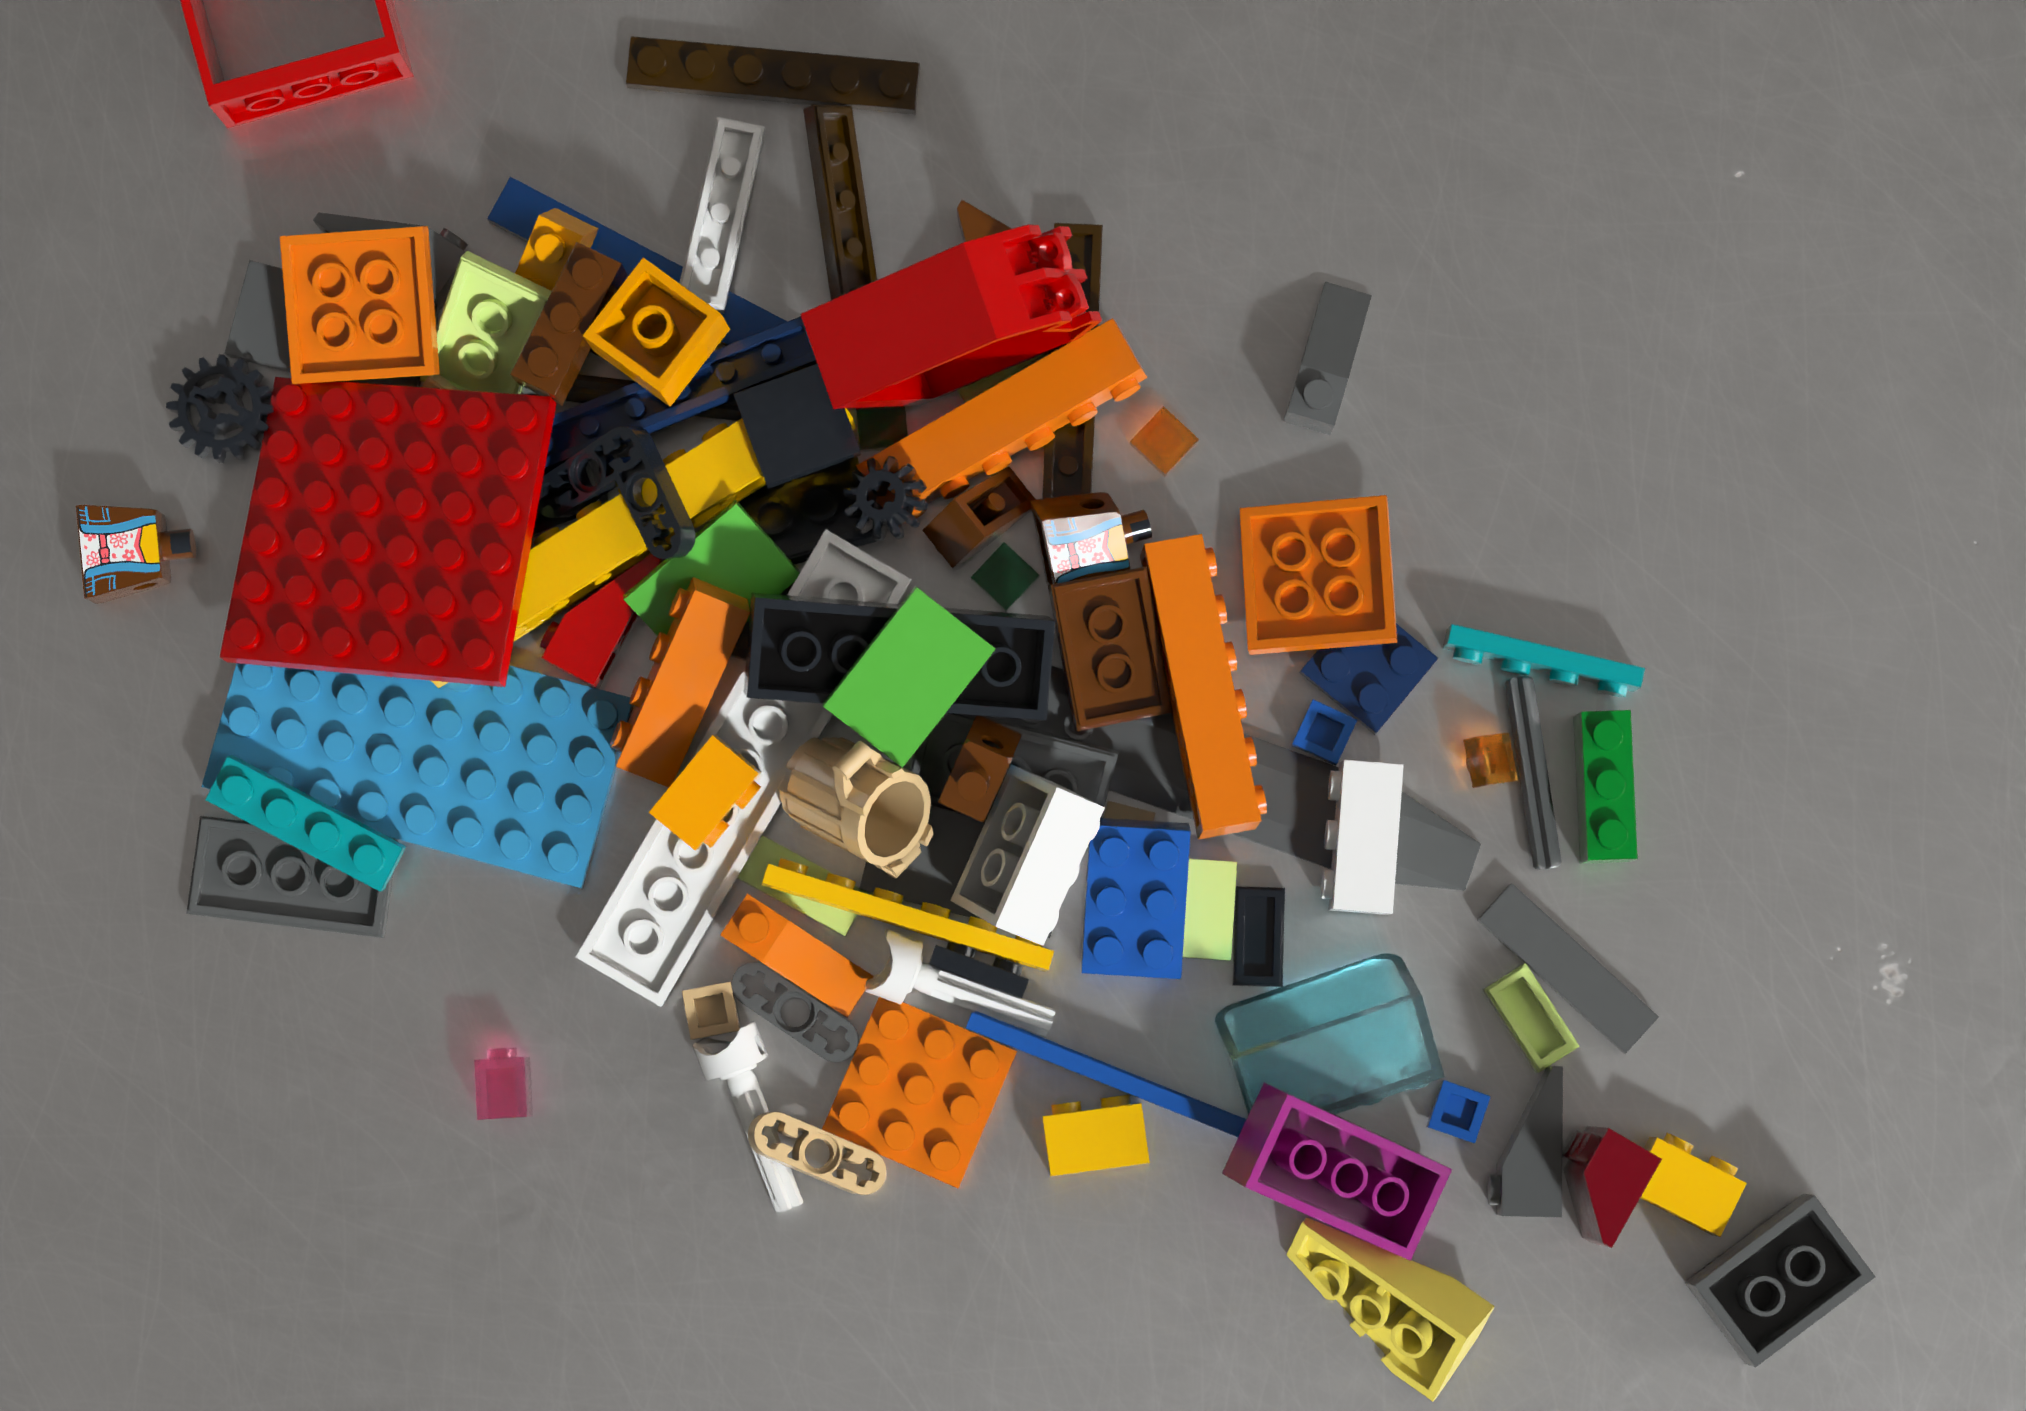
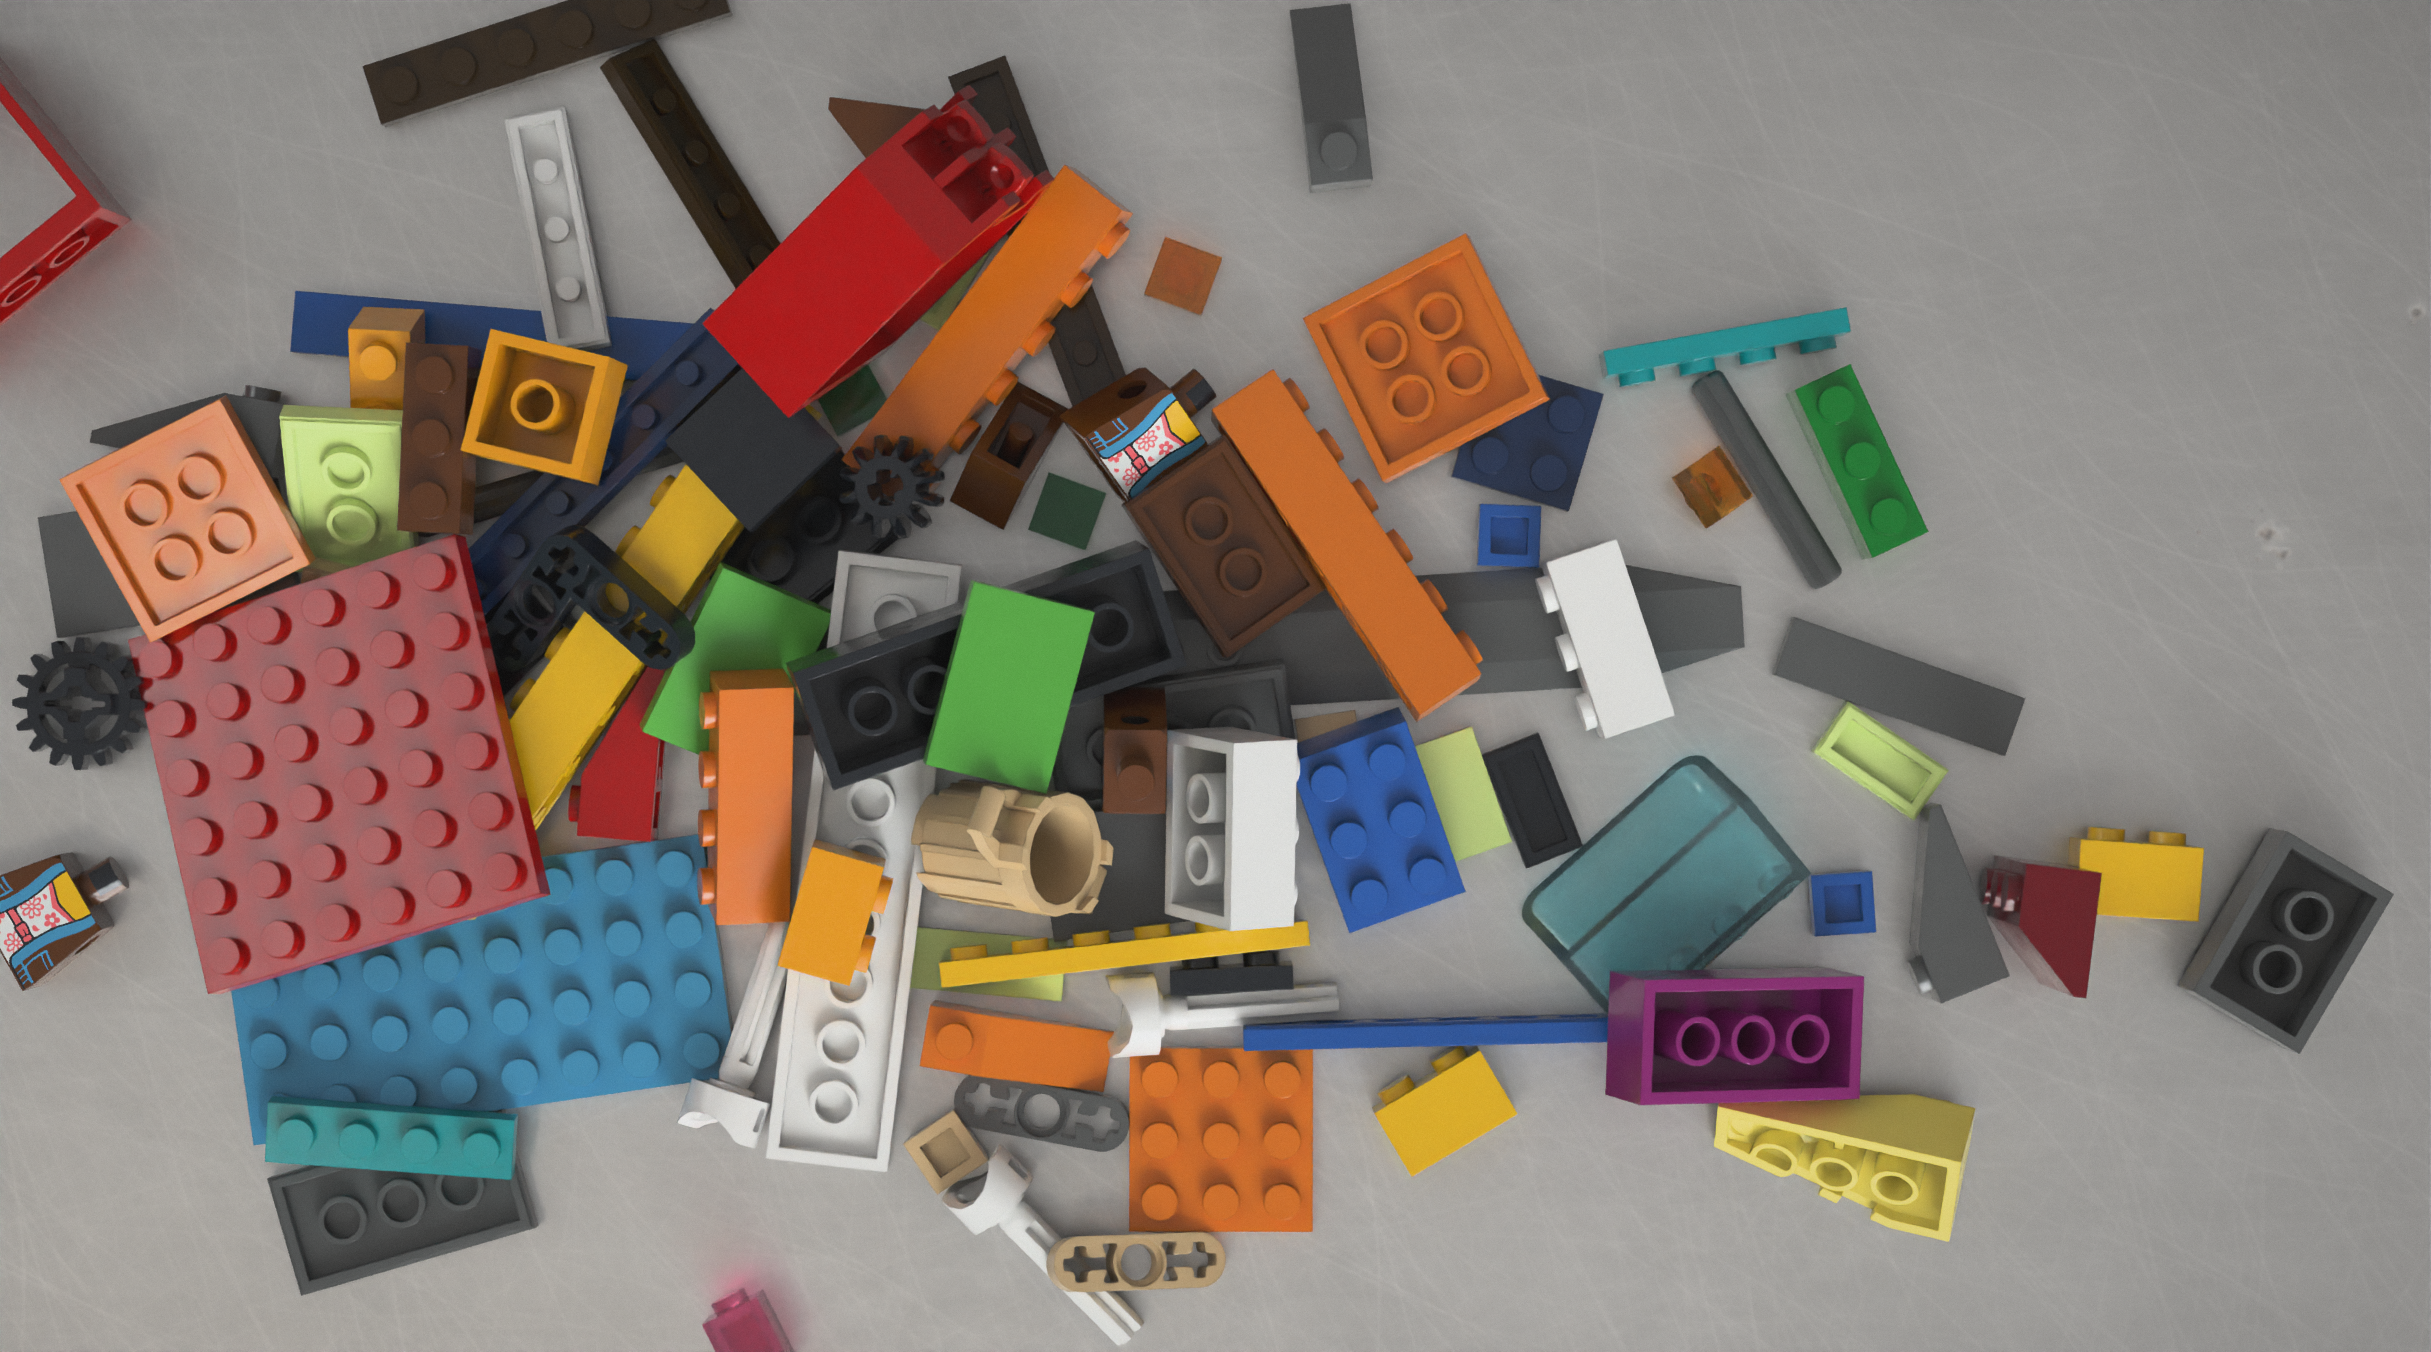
camera: 20 degrees left, 5 degrees up
none -> white piece [677,916,792,1149]

